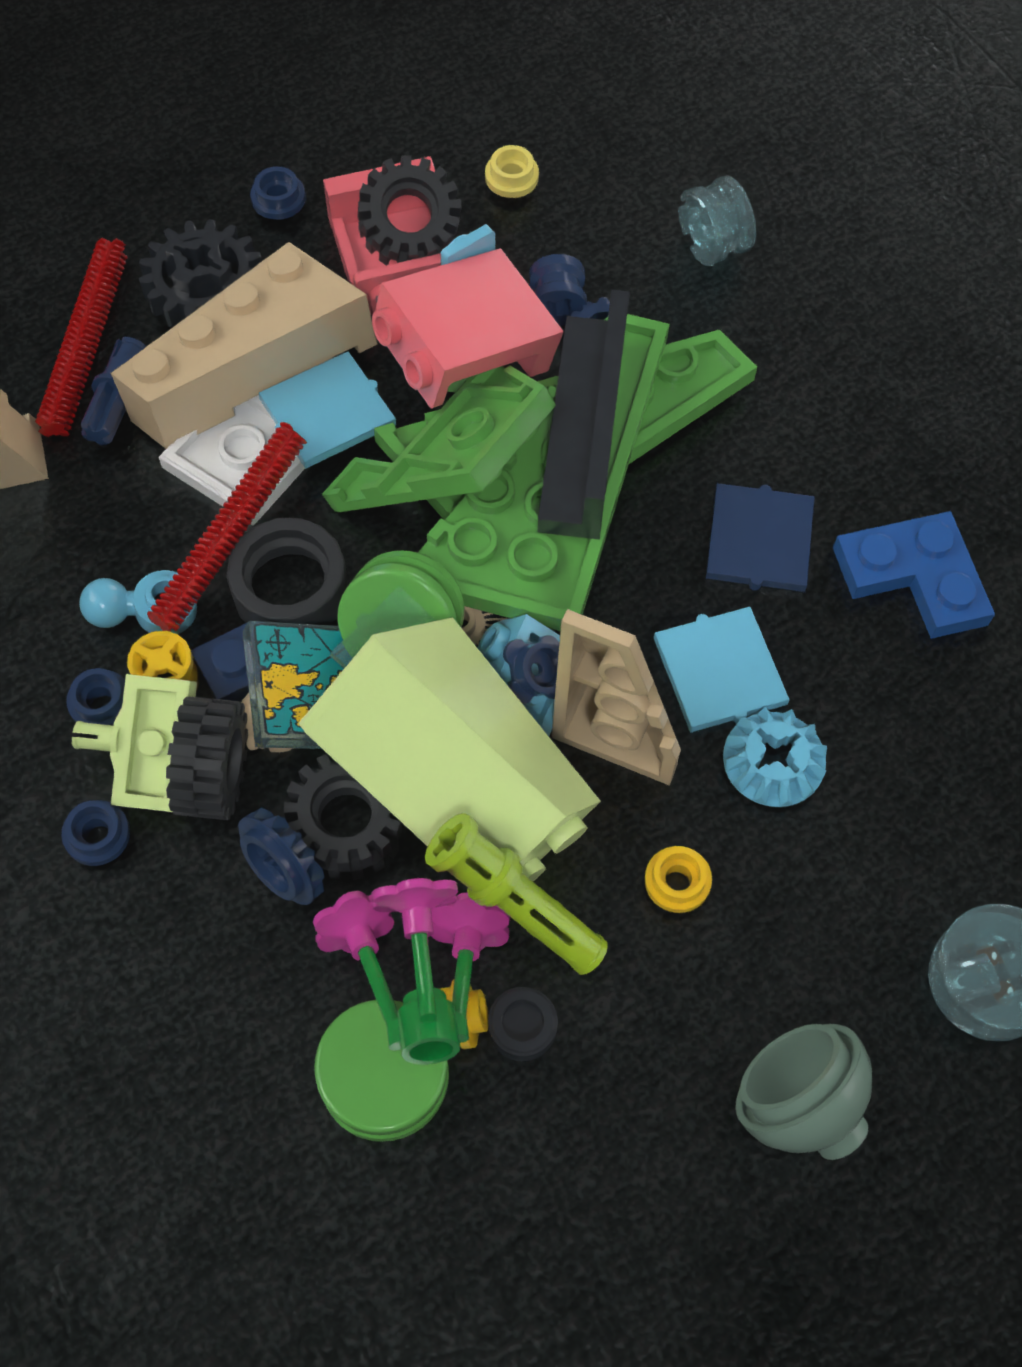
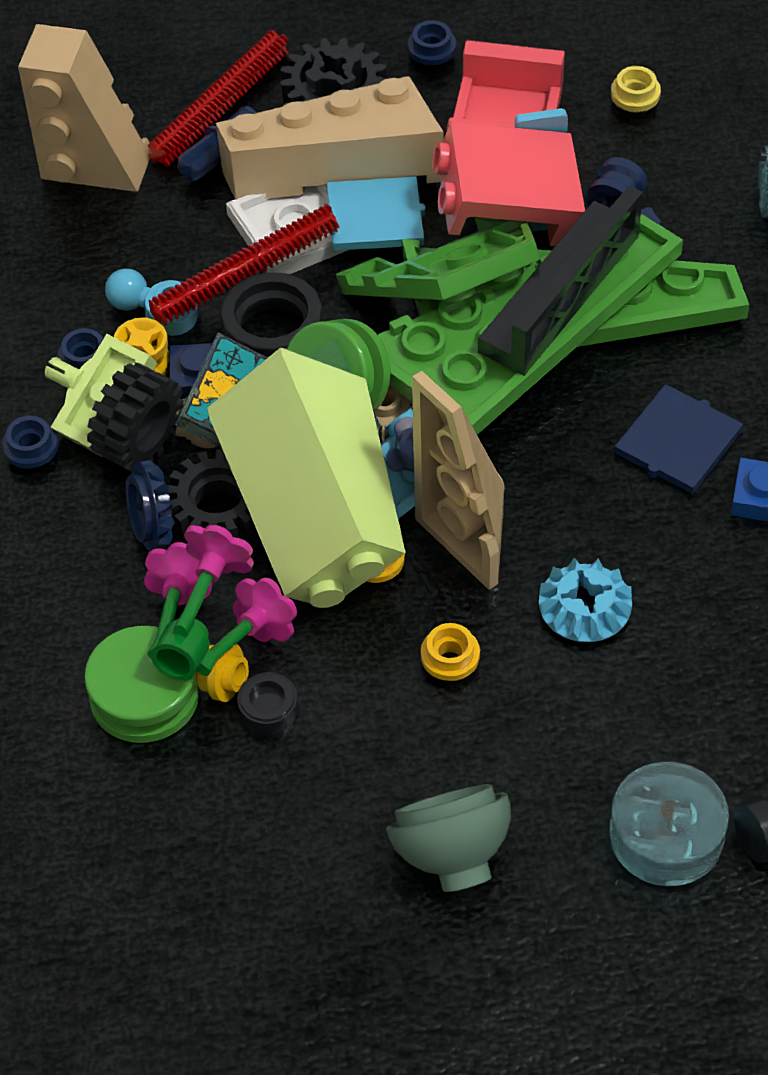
camera: 30 degrees right, 10 degrees down
black tyre [358,155,461,265] -> none
lime pin [425,813,608,975] -> none
medium azure piece [654,607,789,733] -> none

